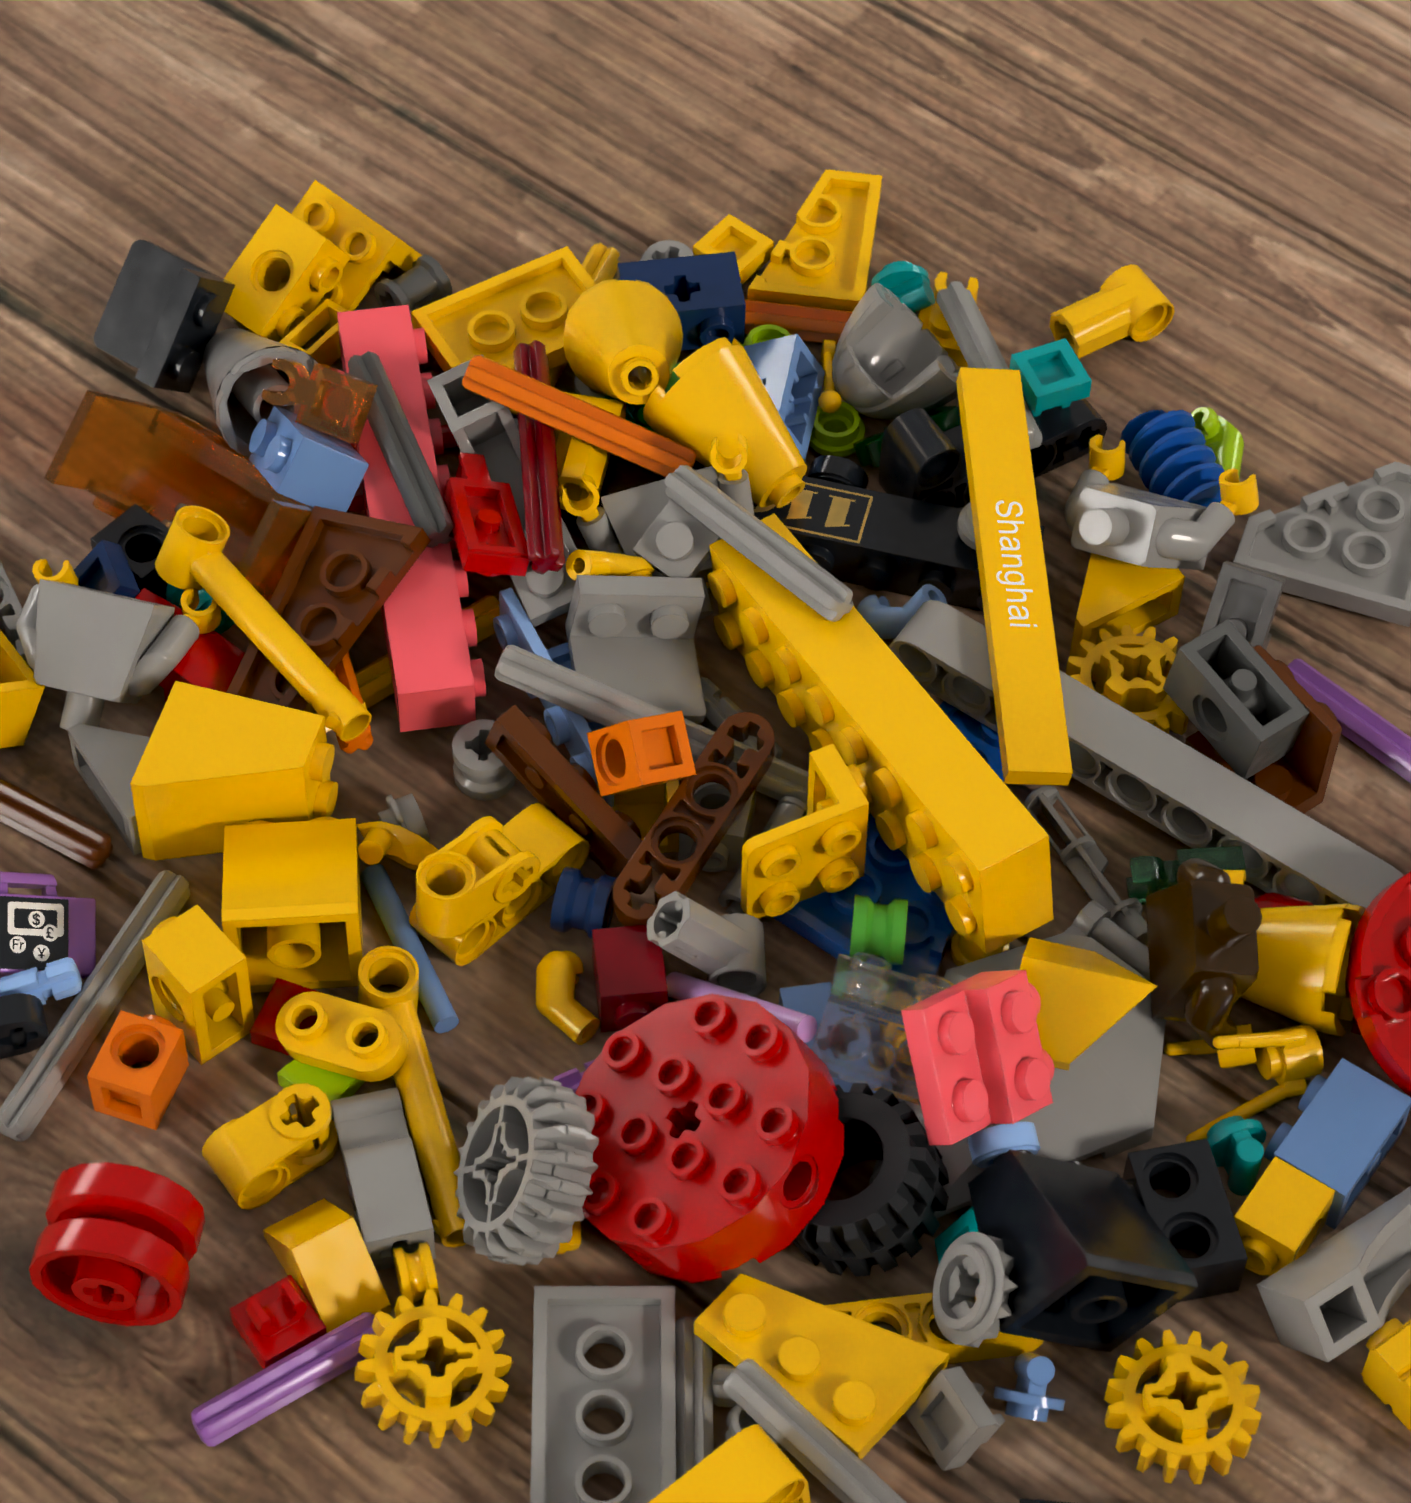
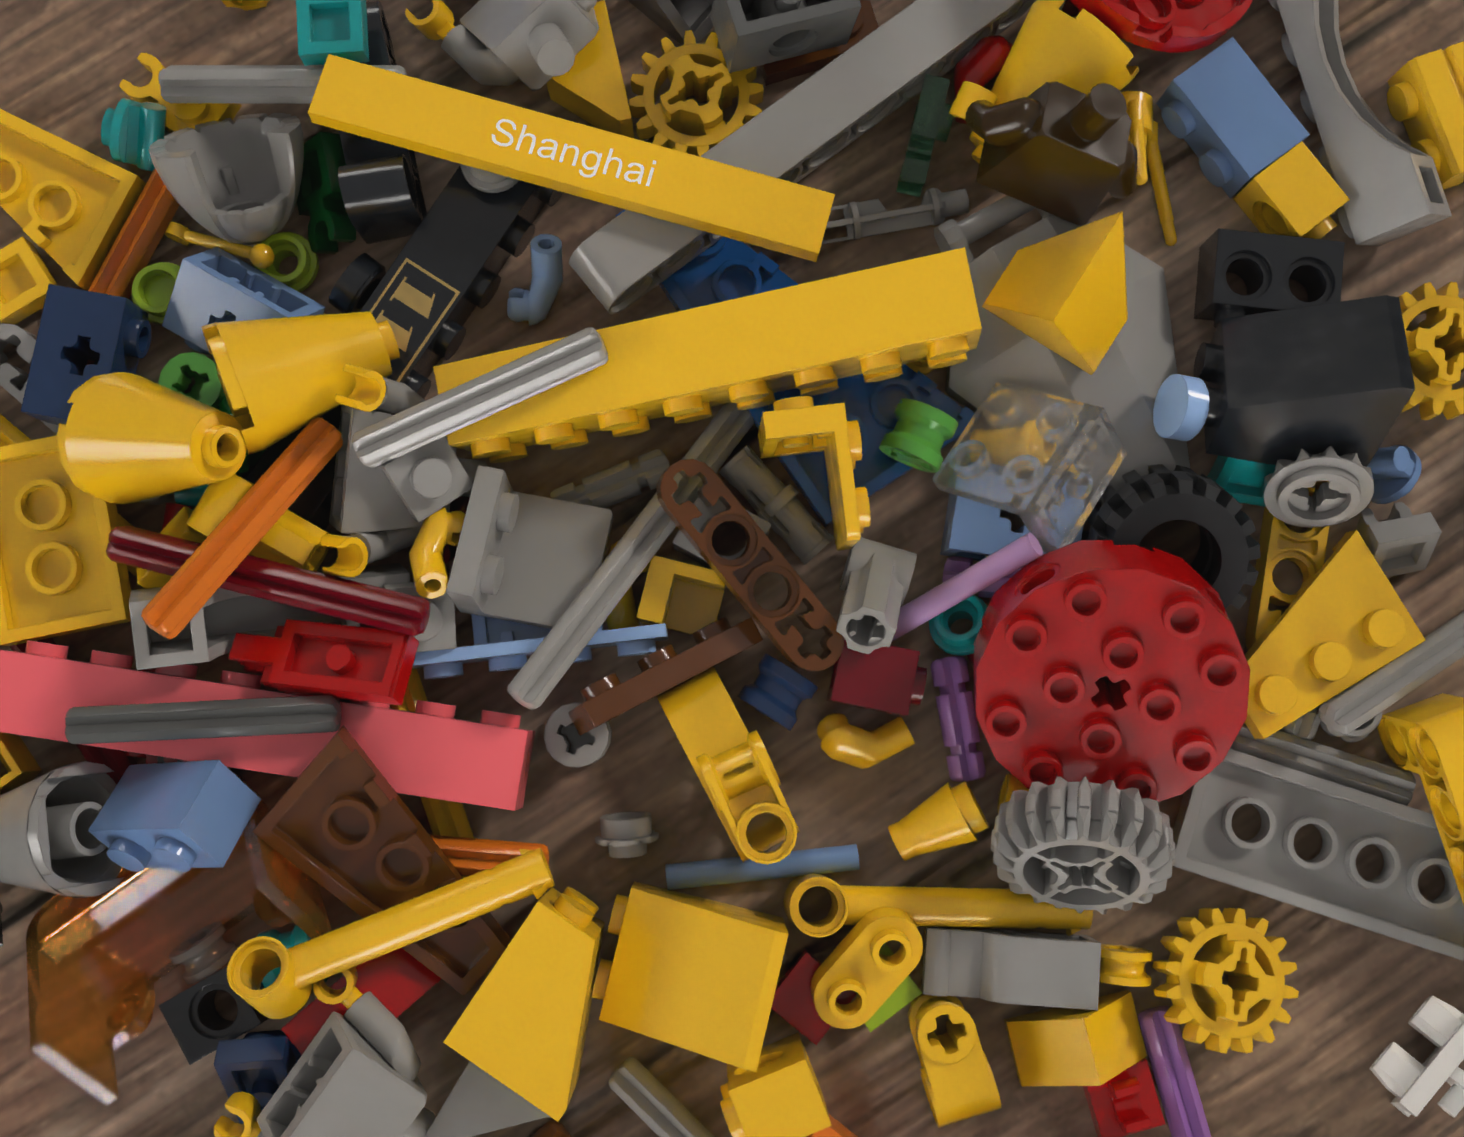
camera: 75 degrees left, 30 degrees up
clear orange plate [261,359,378,443] -> none
yellow bar [357,821,438,871] -> none
orange brick [587,710,696,797] -> none
coral plate [901,970,1055,1146] -> none
teal plate [1207,1116,1267,1196] -> none
none -> yellow cone [888,781,989,861]

